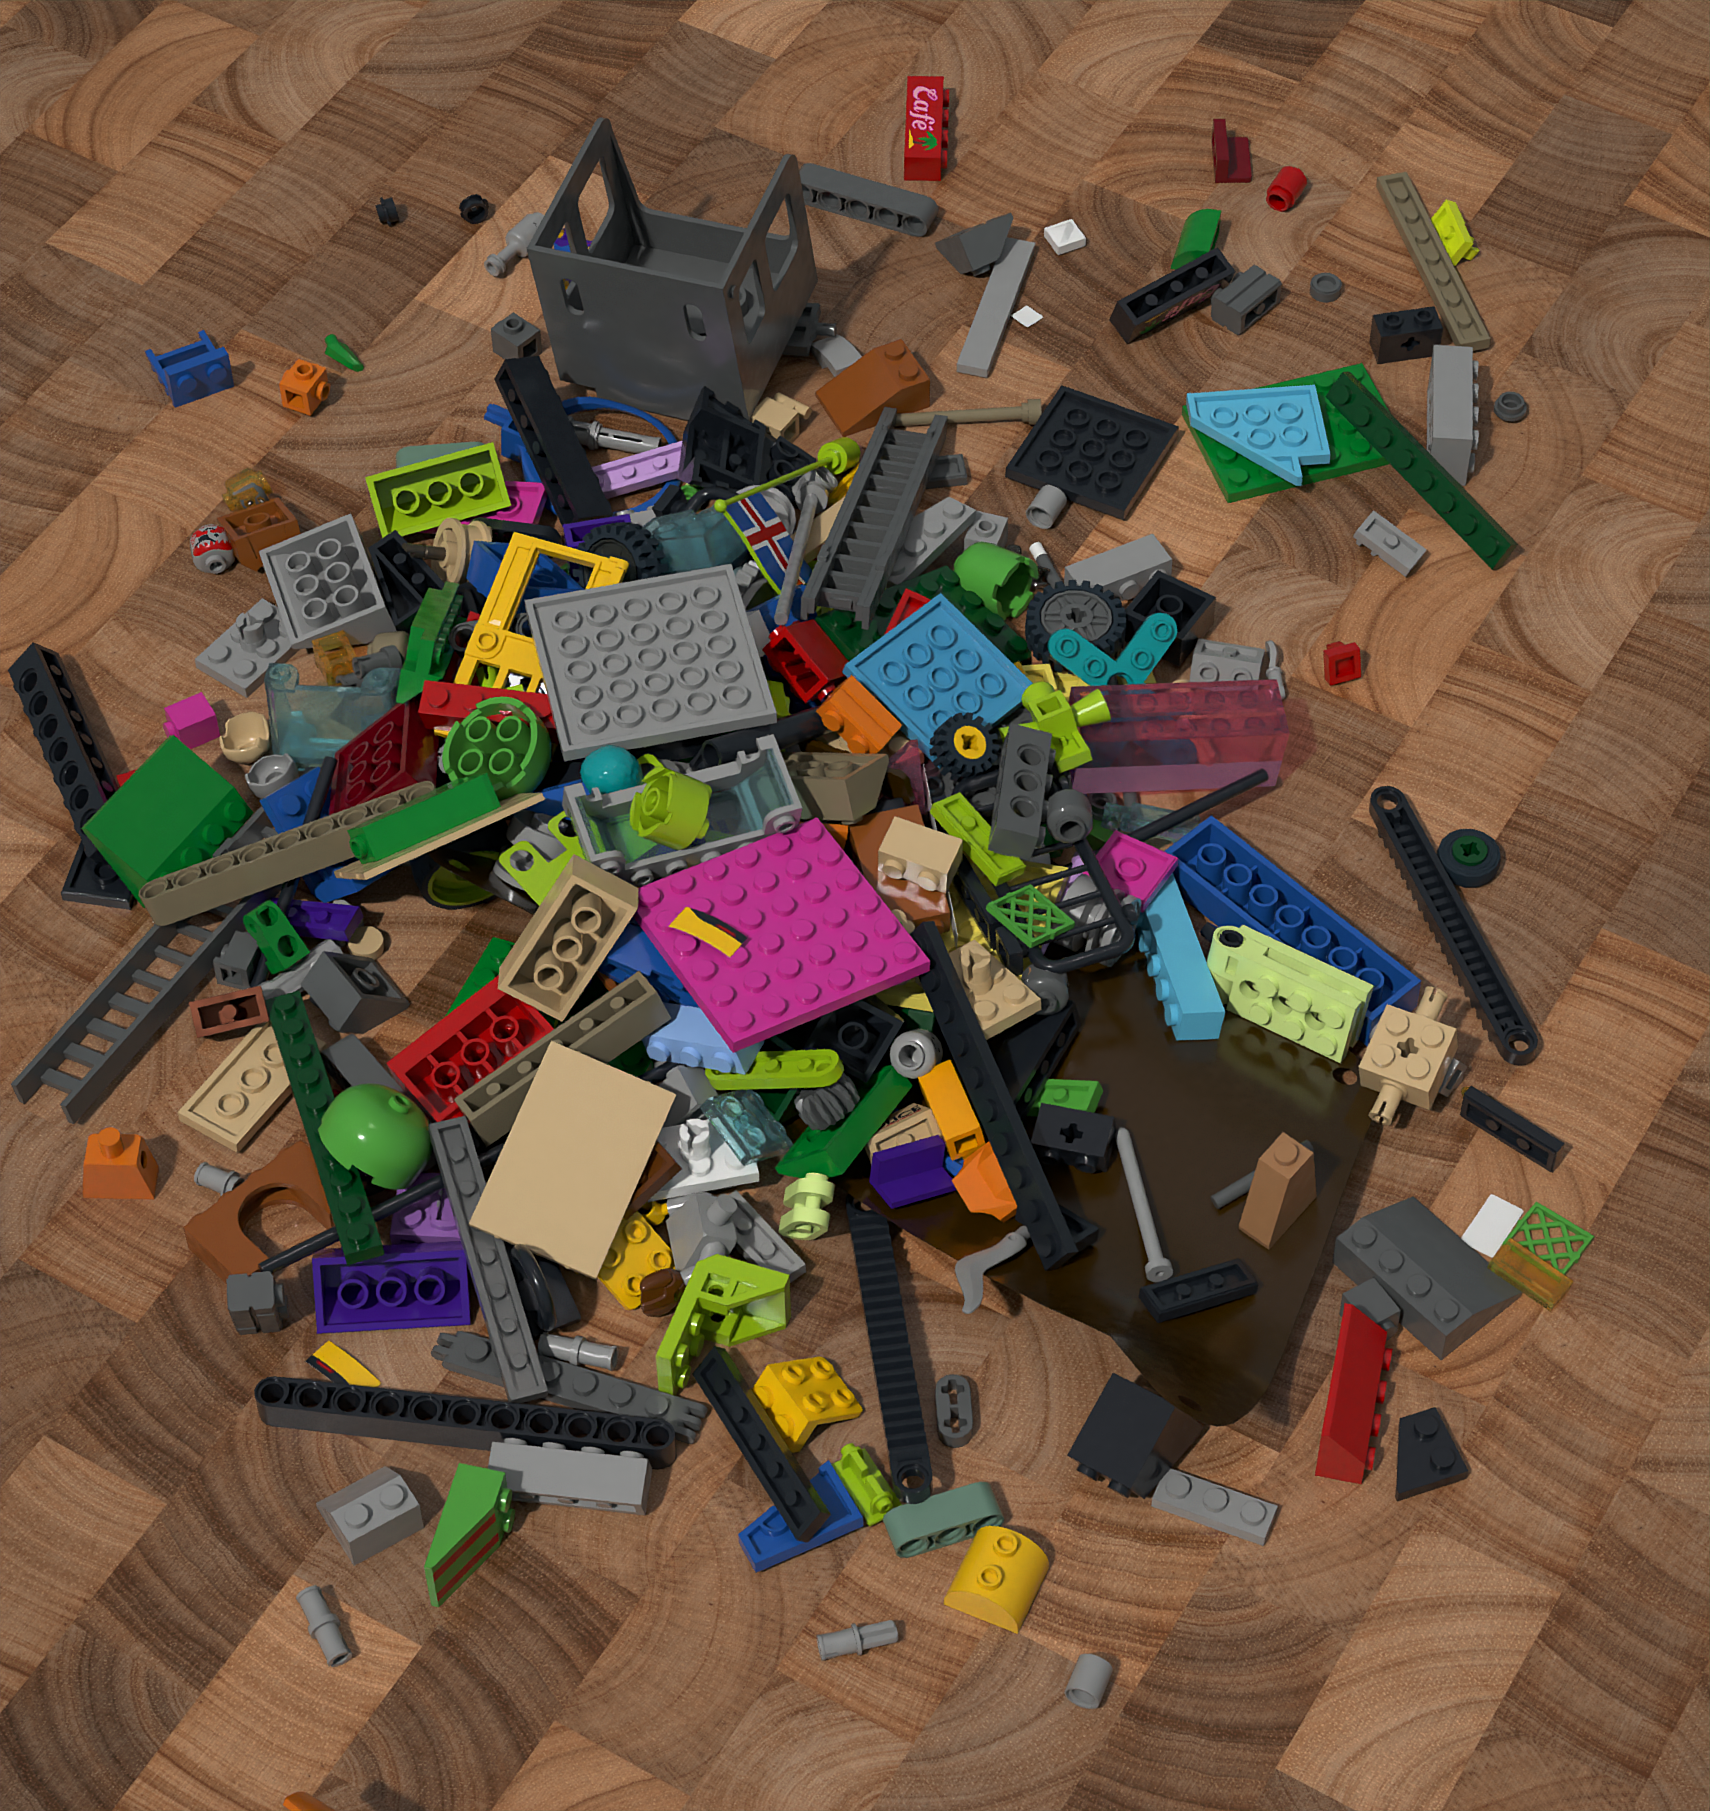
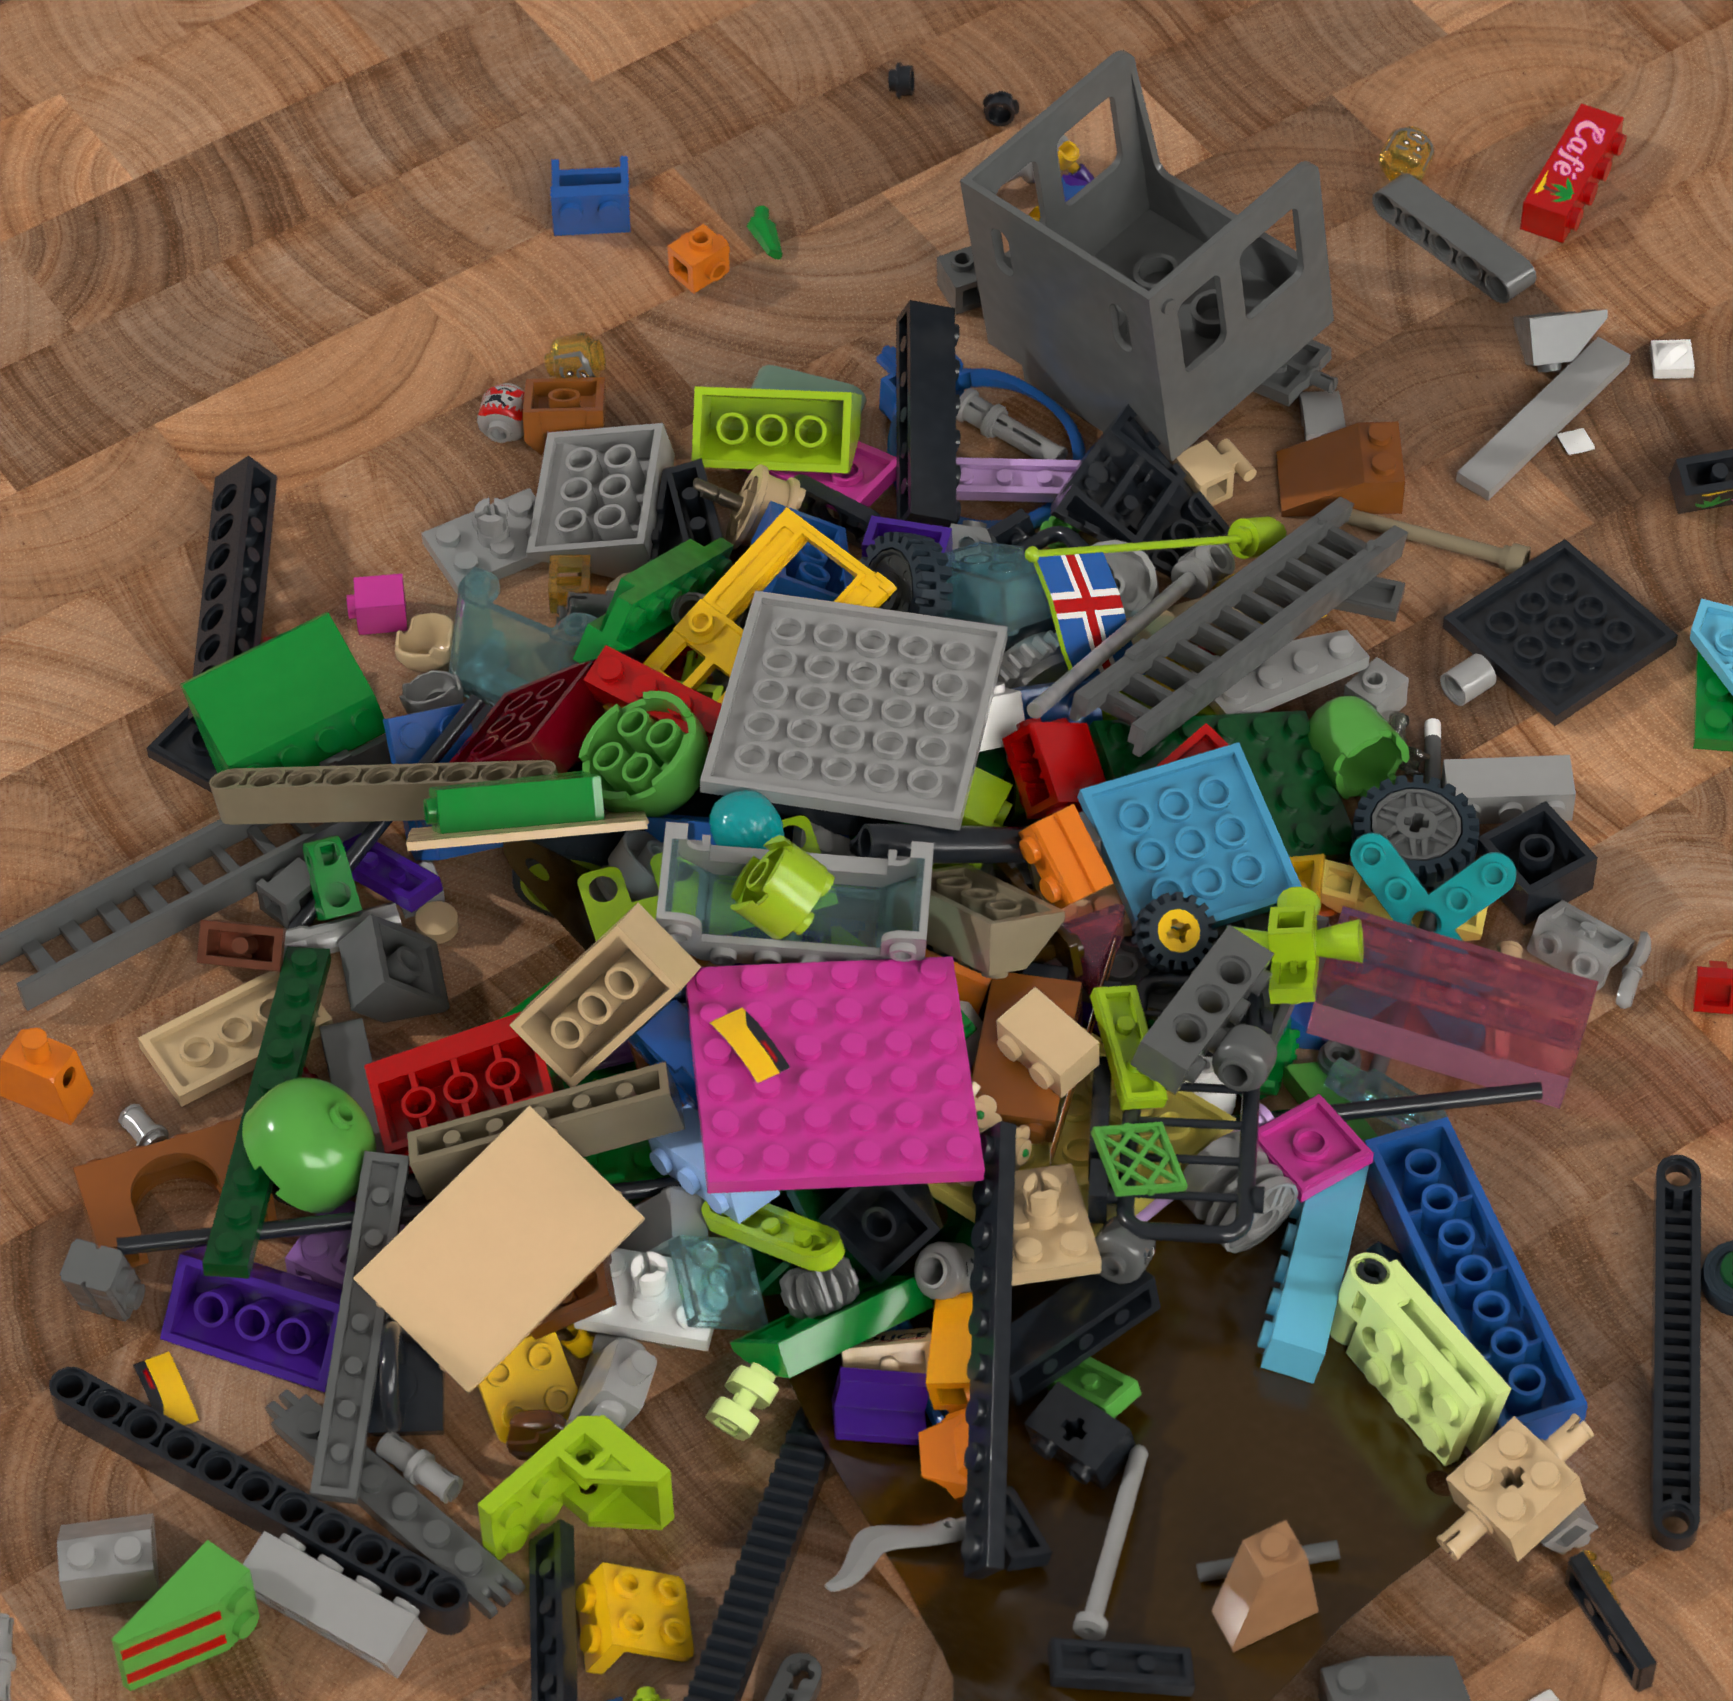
camera: 25 degrees right, 0 degrees up
light grey plate [729,1190,806,1283] -> none
none -> clear yellow head [1378,126,1435,181]

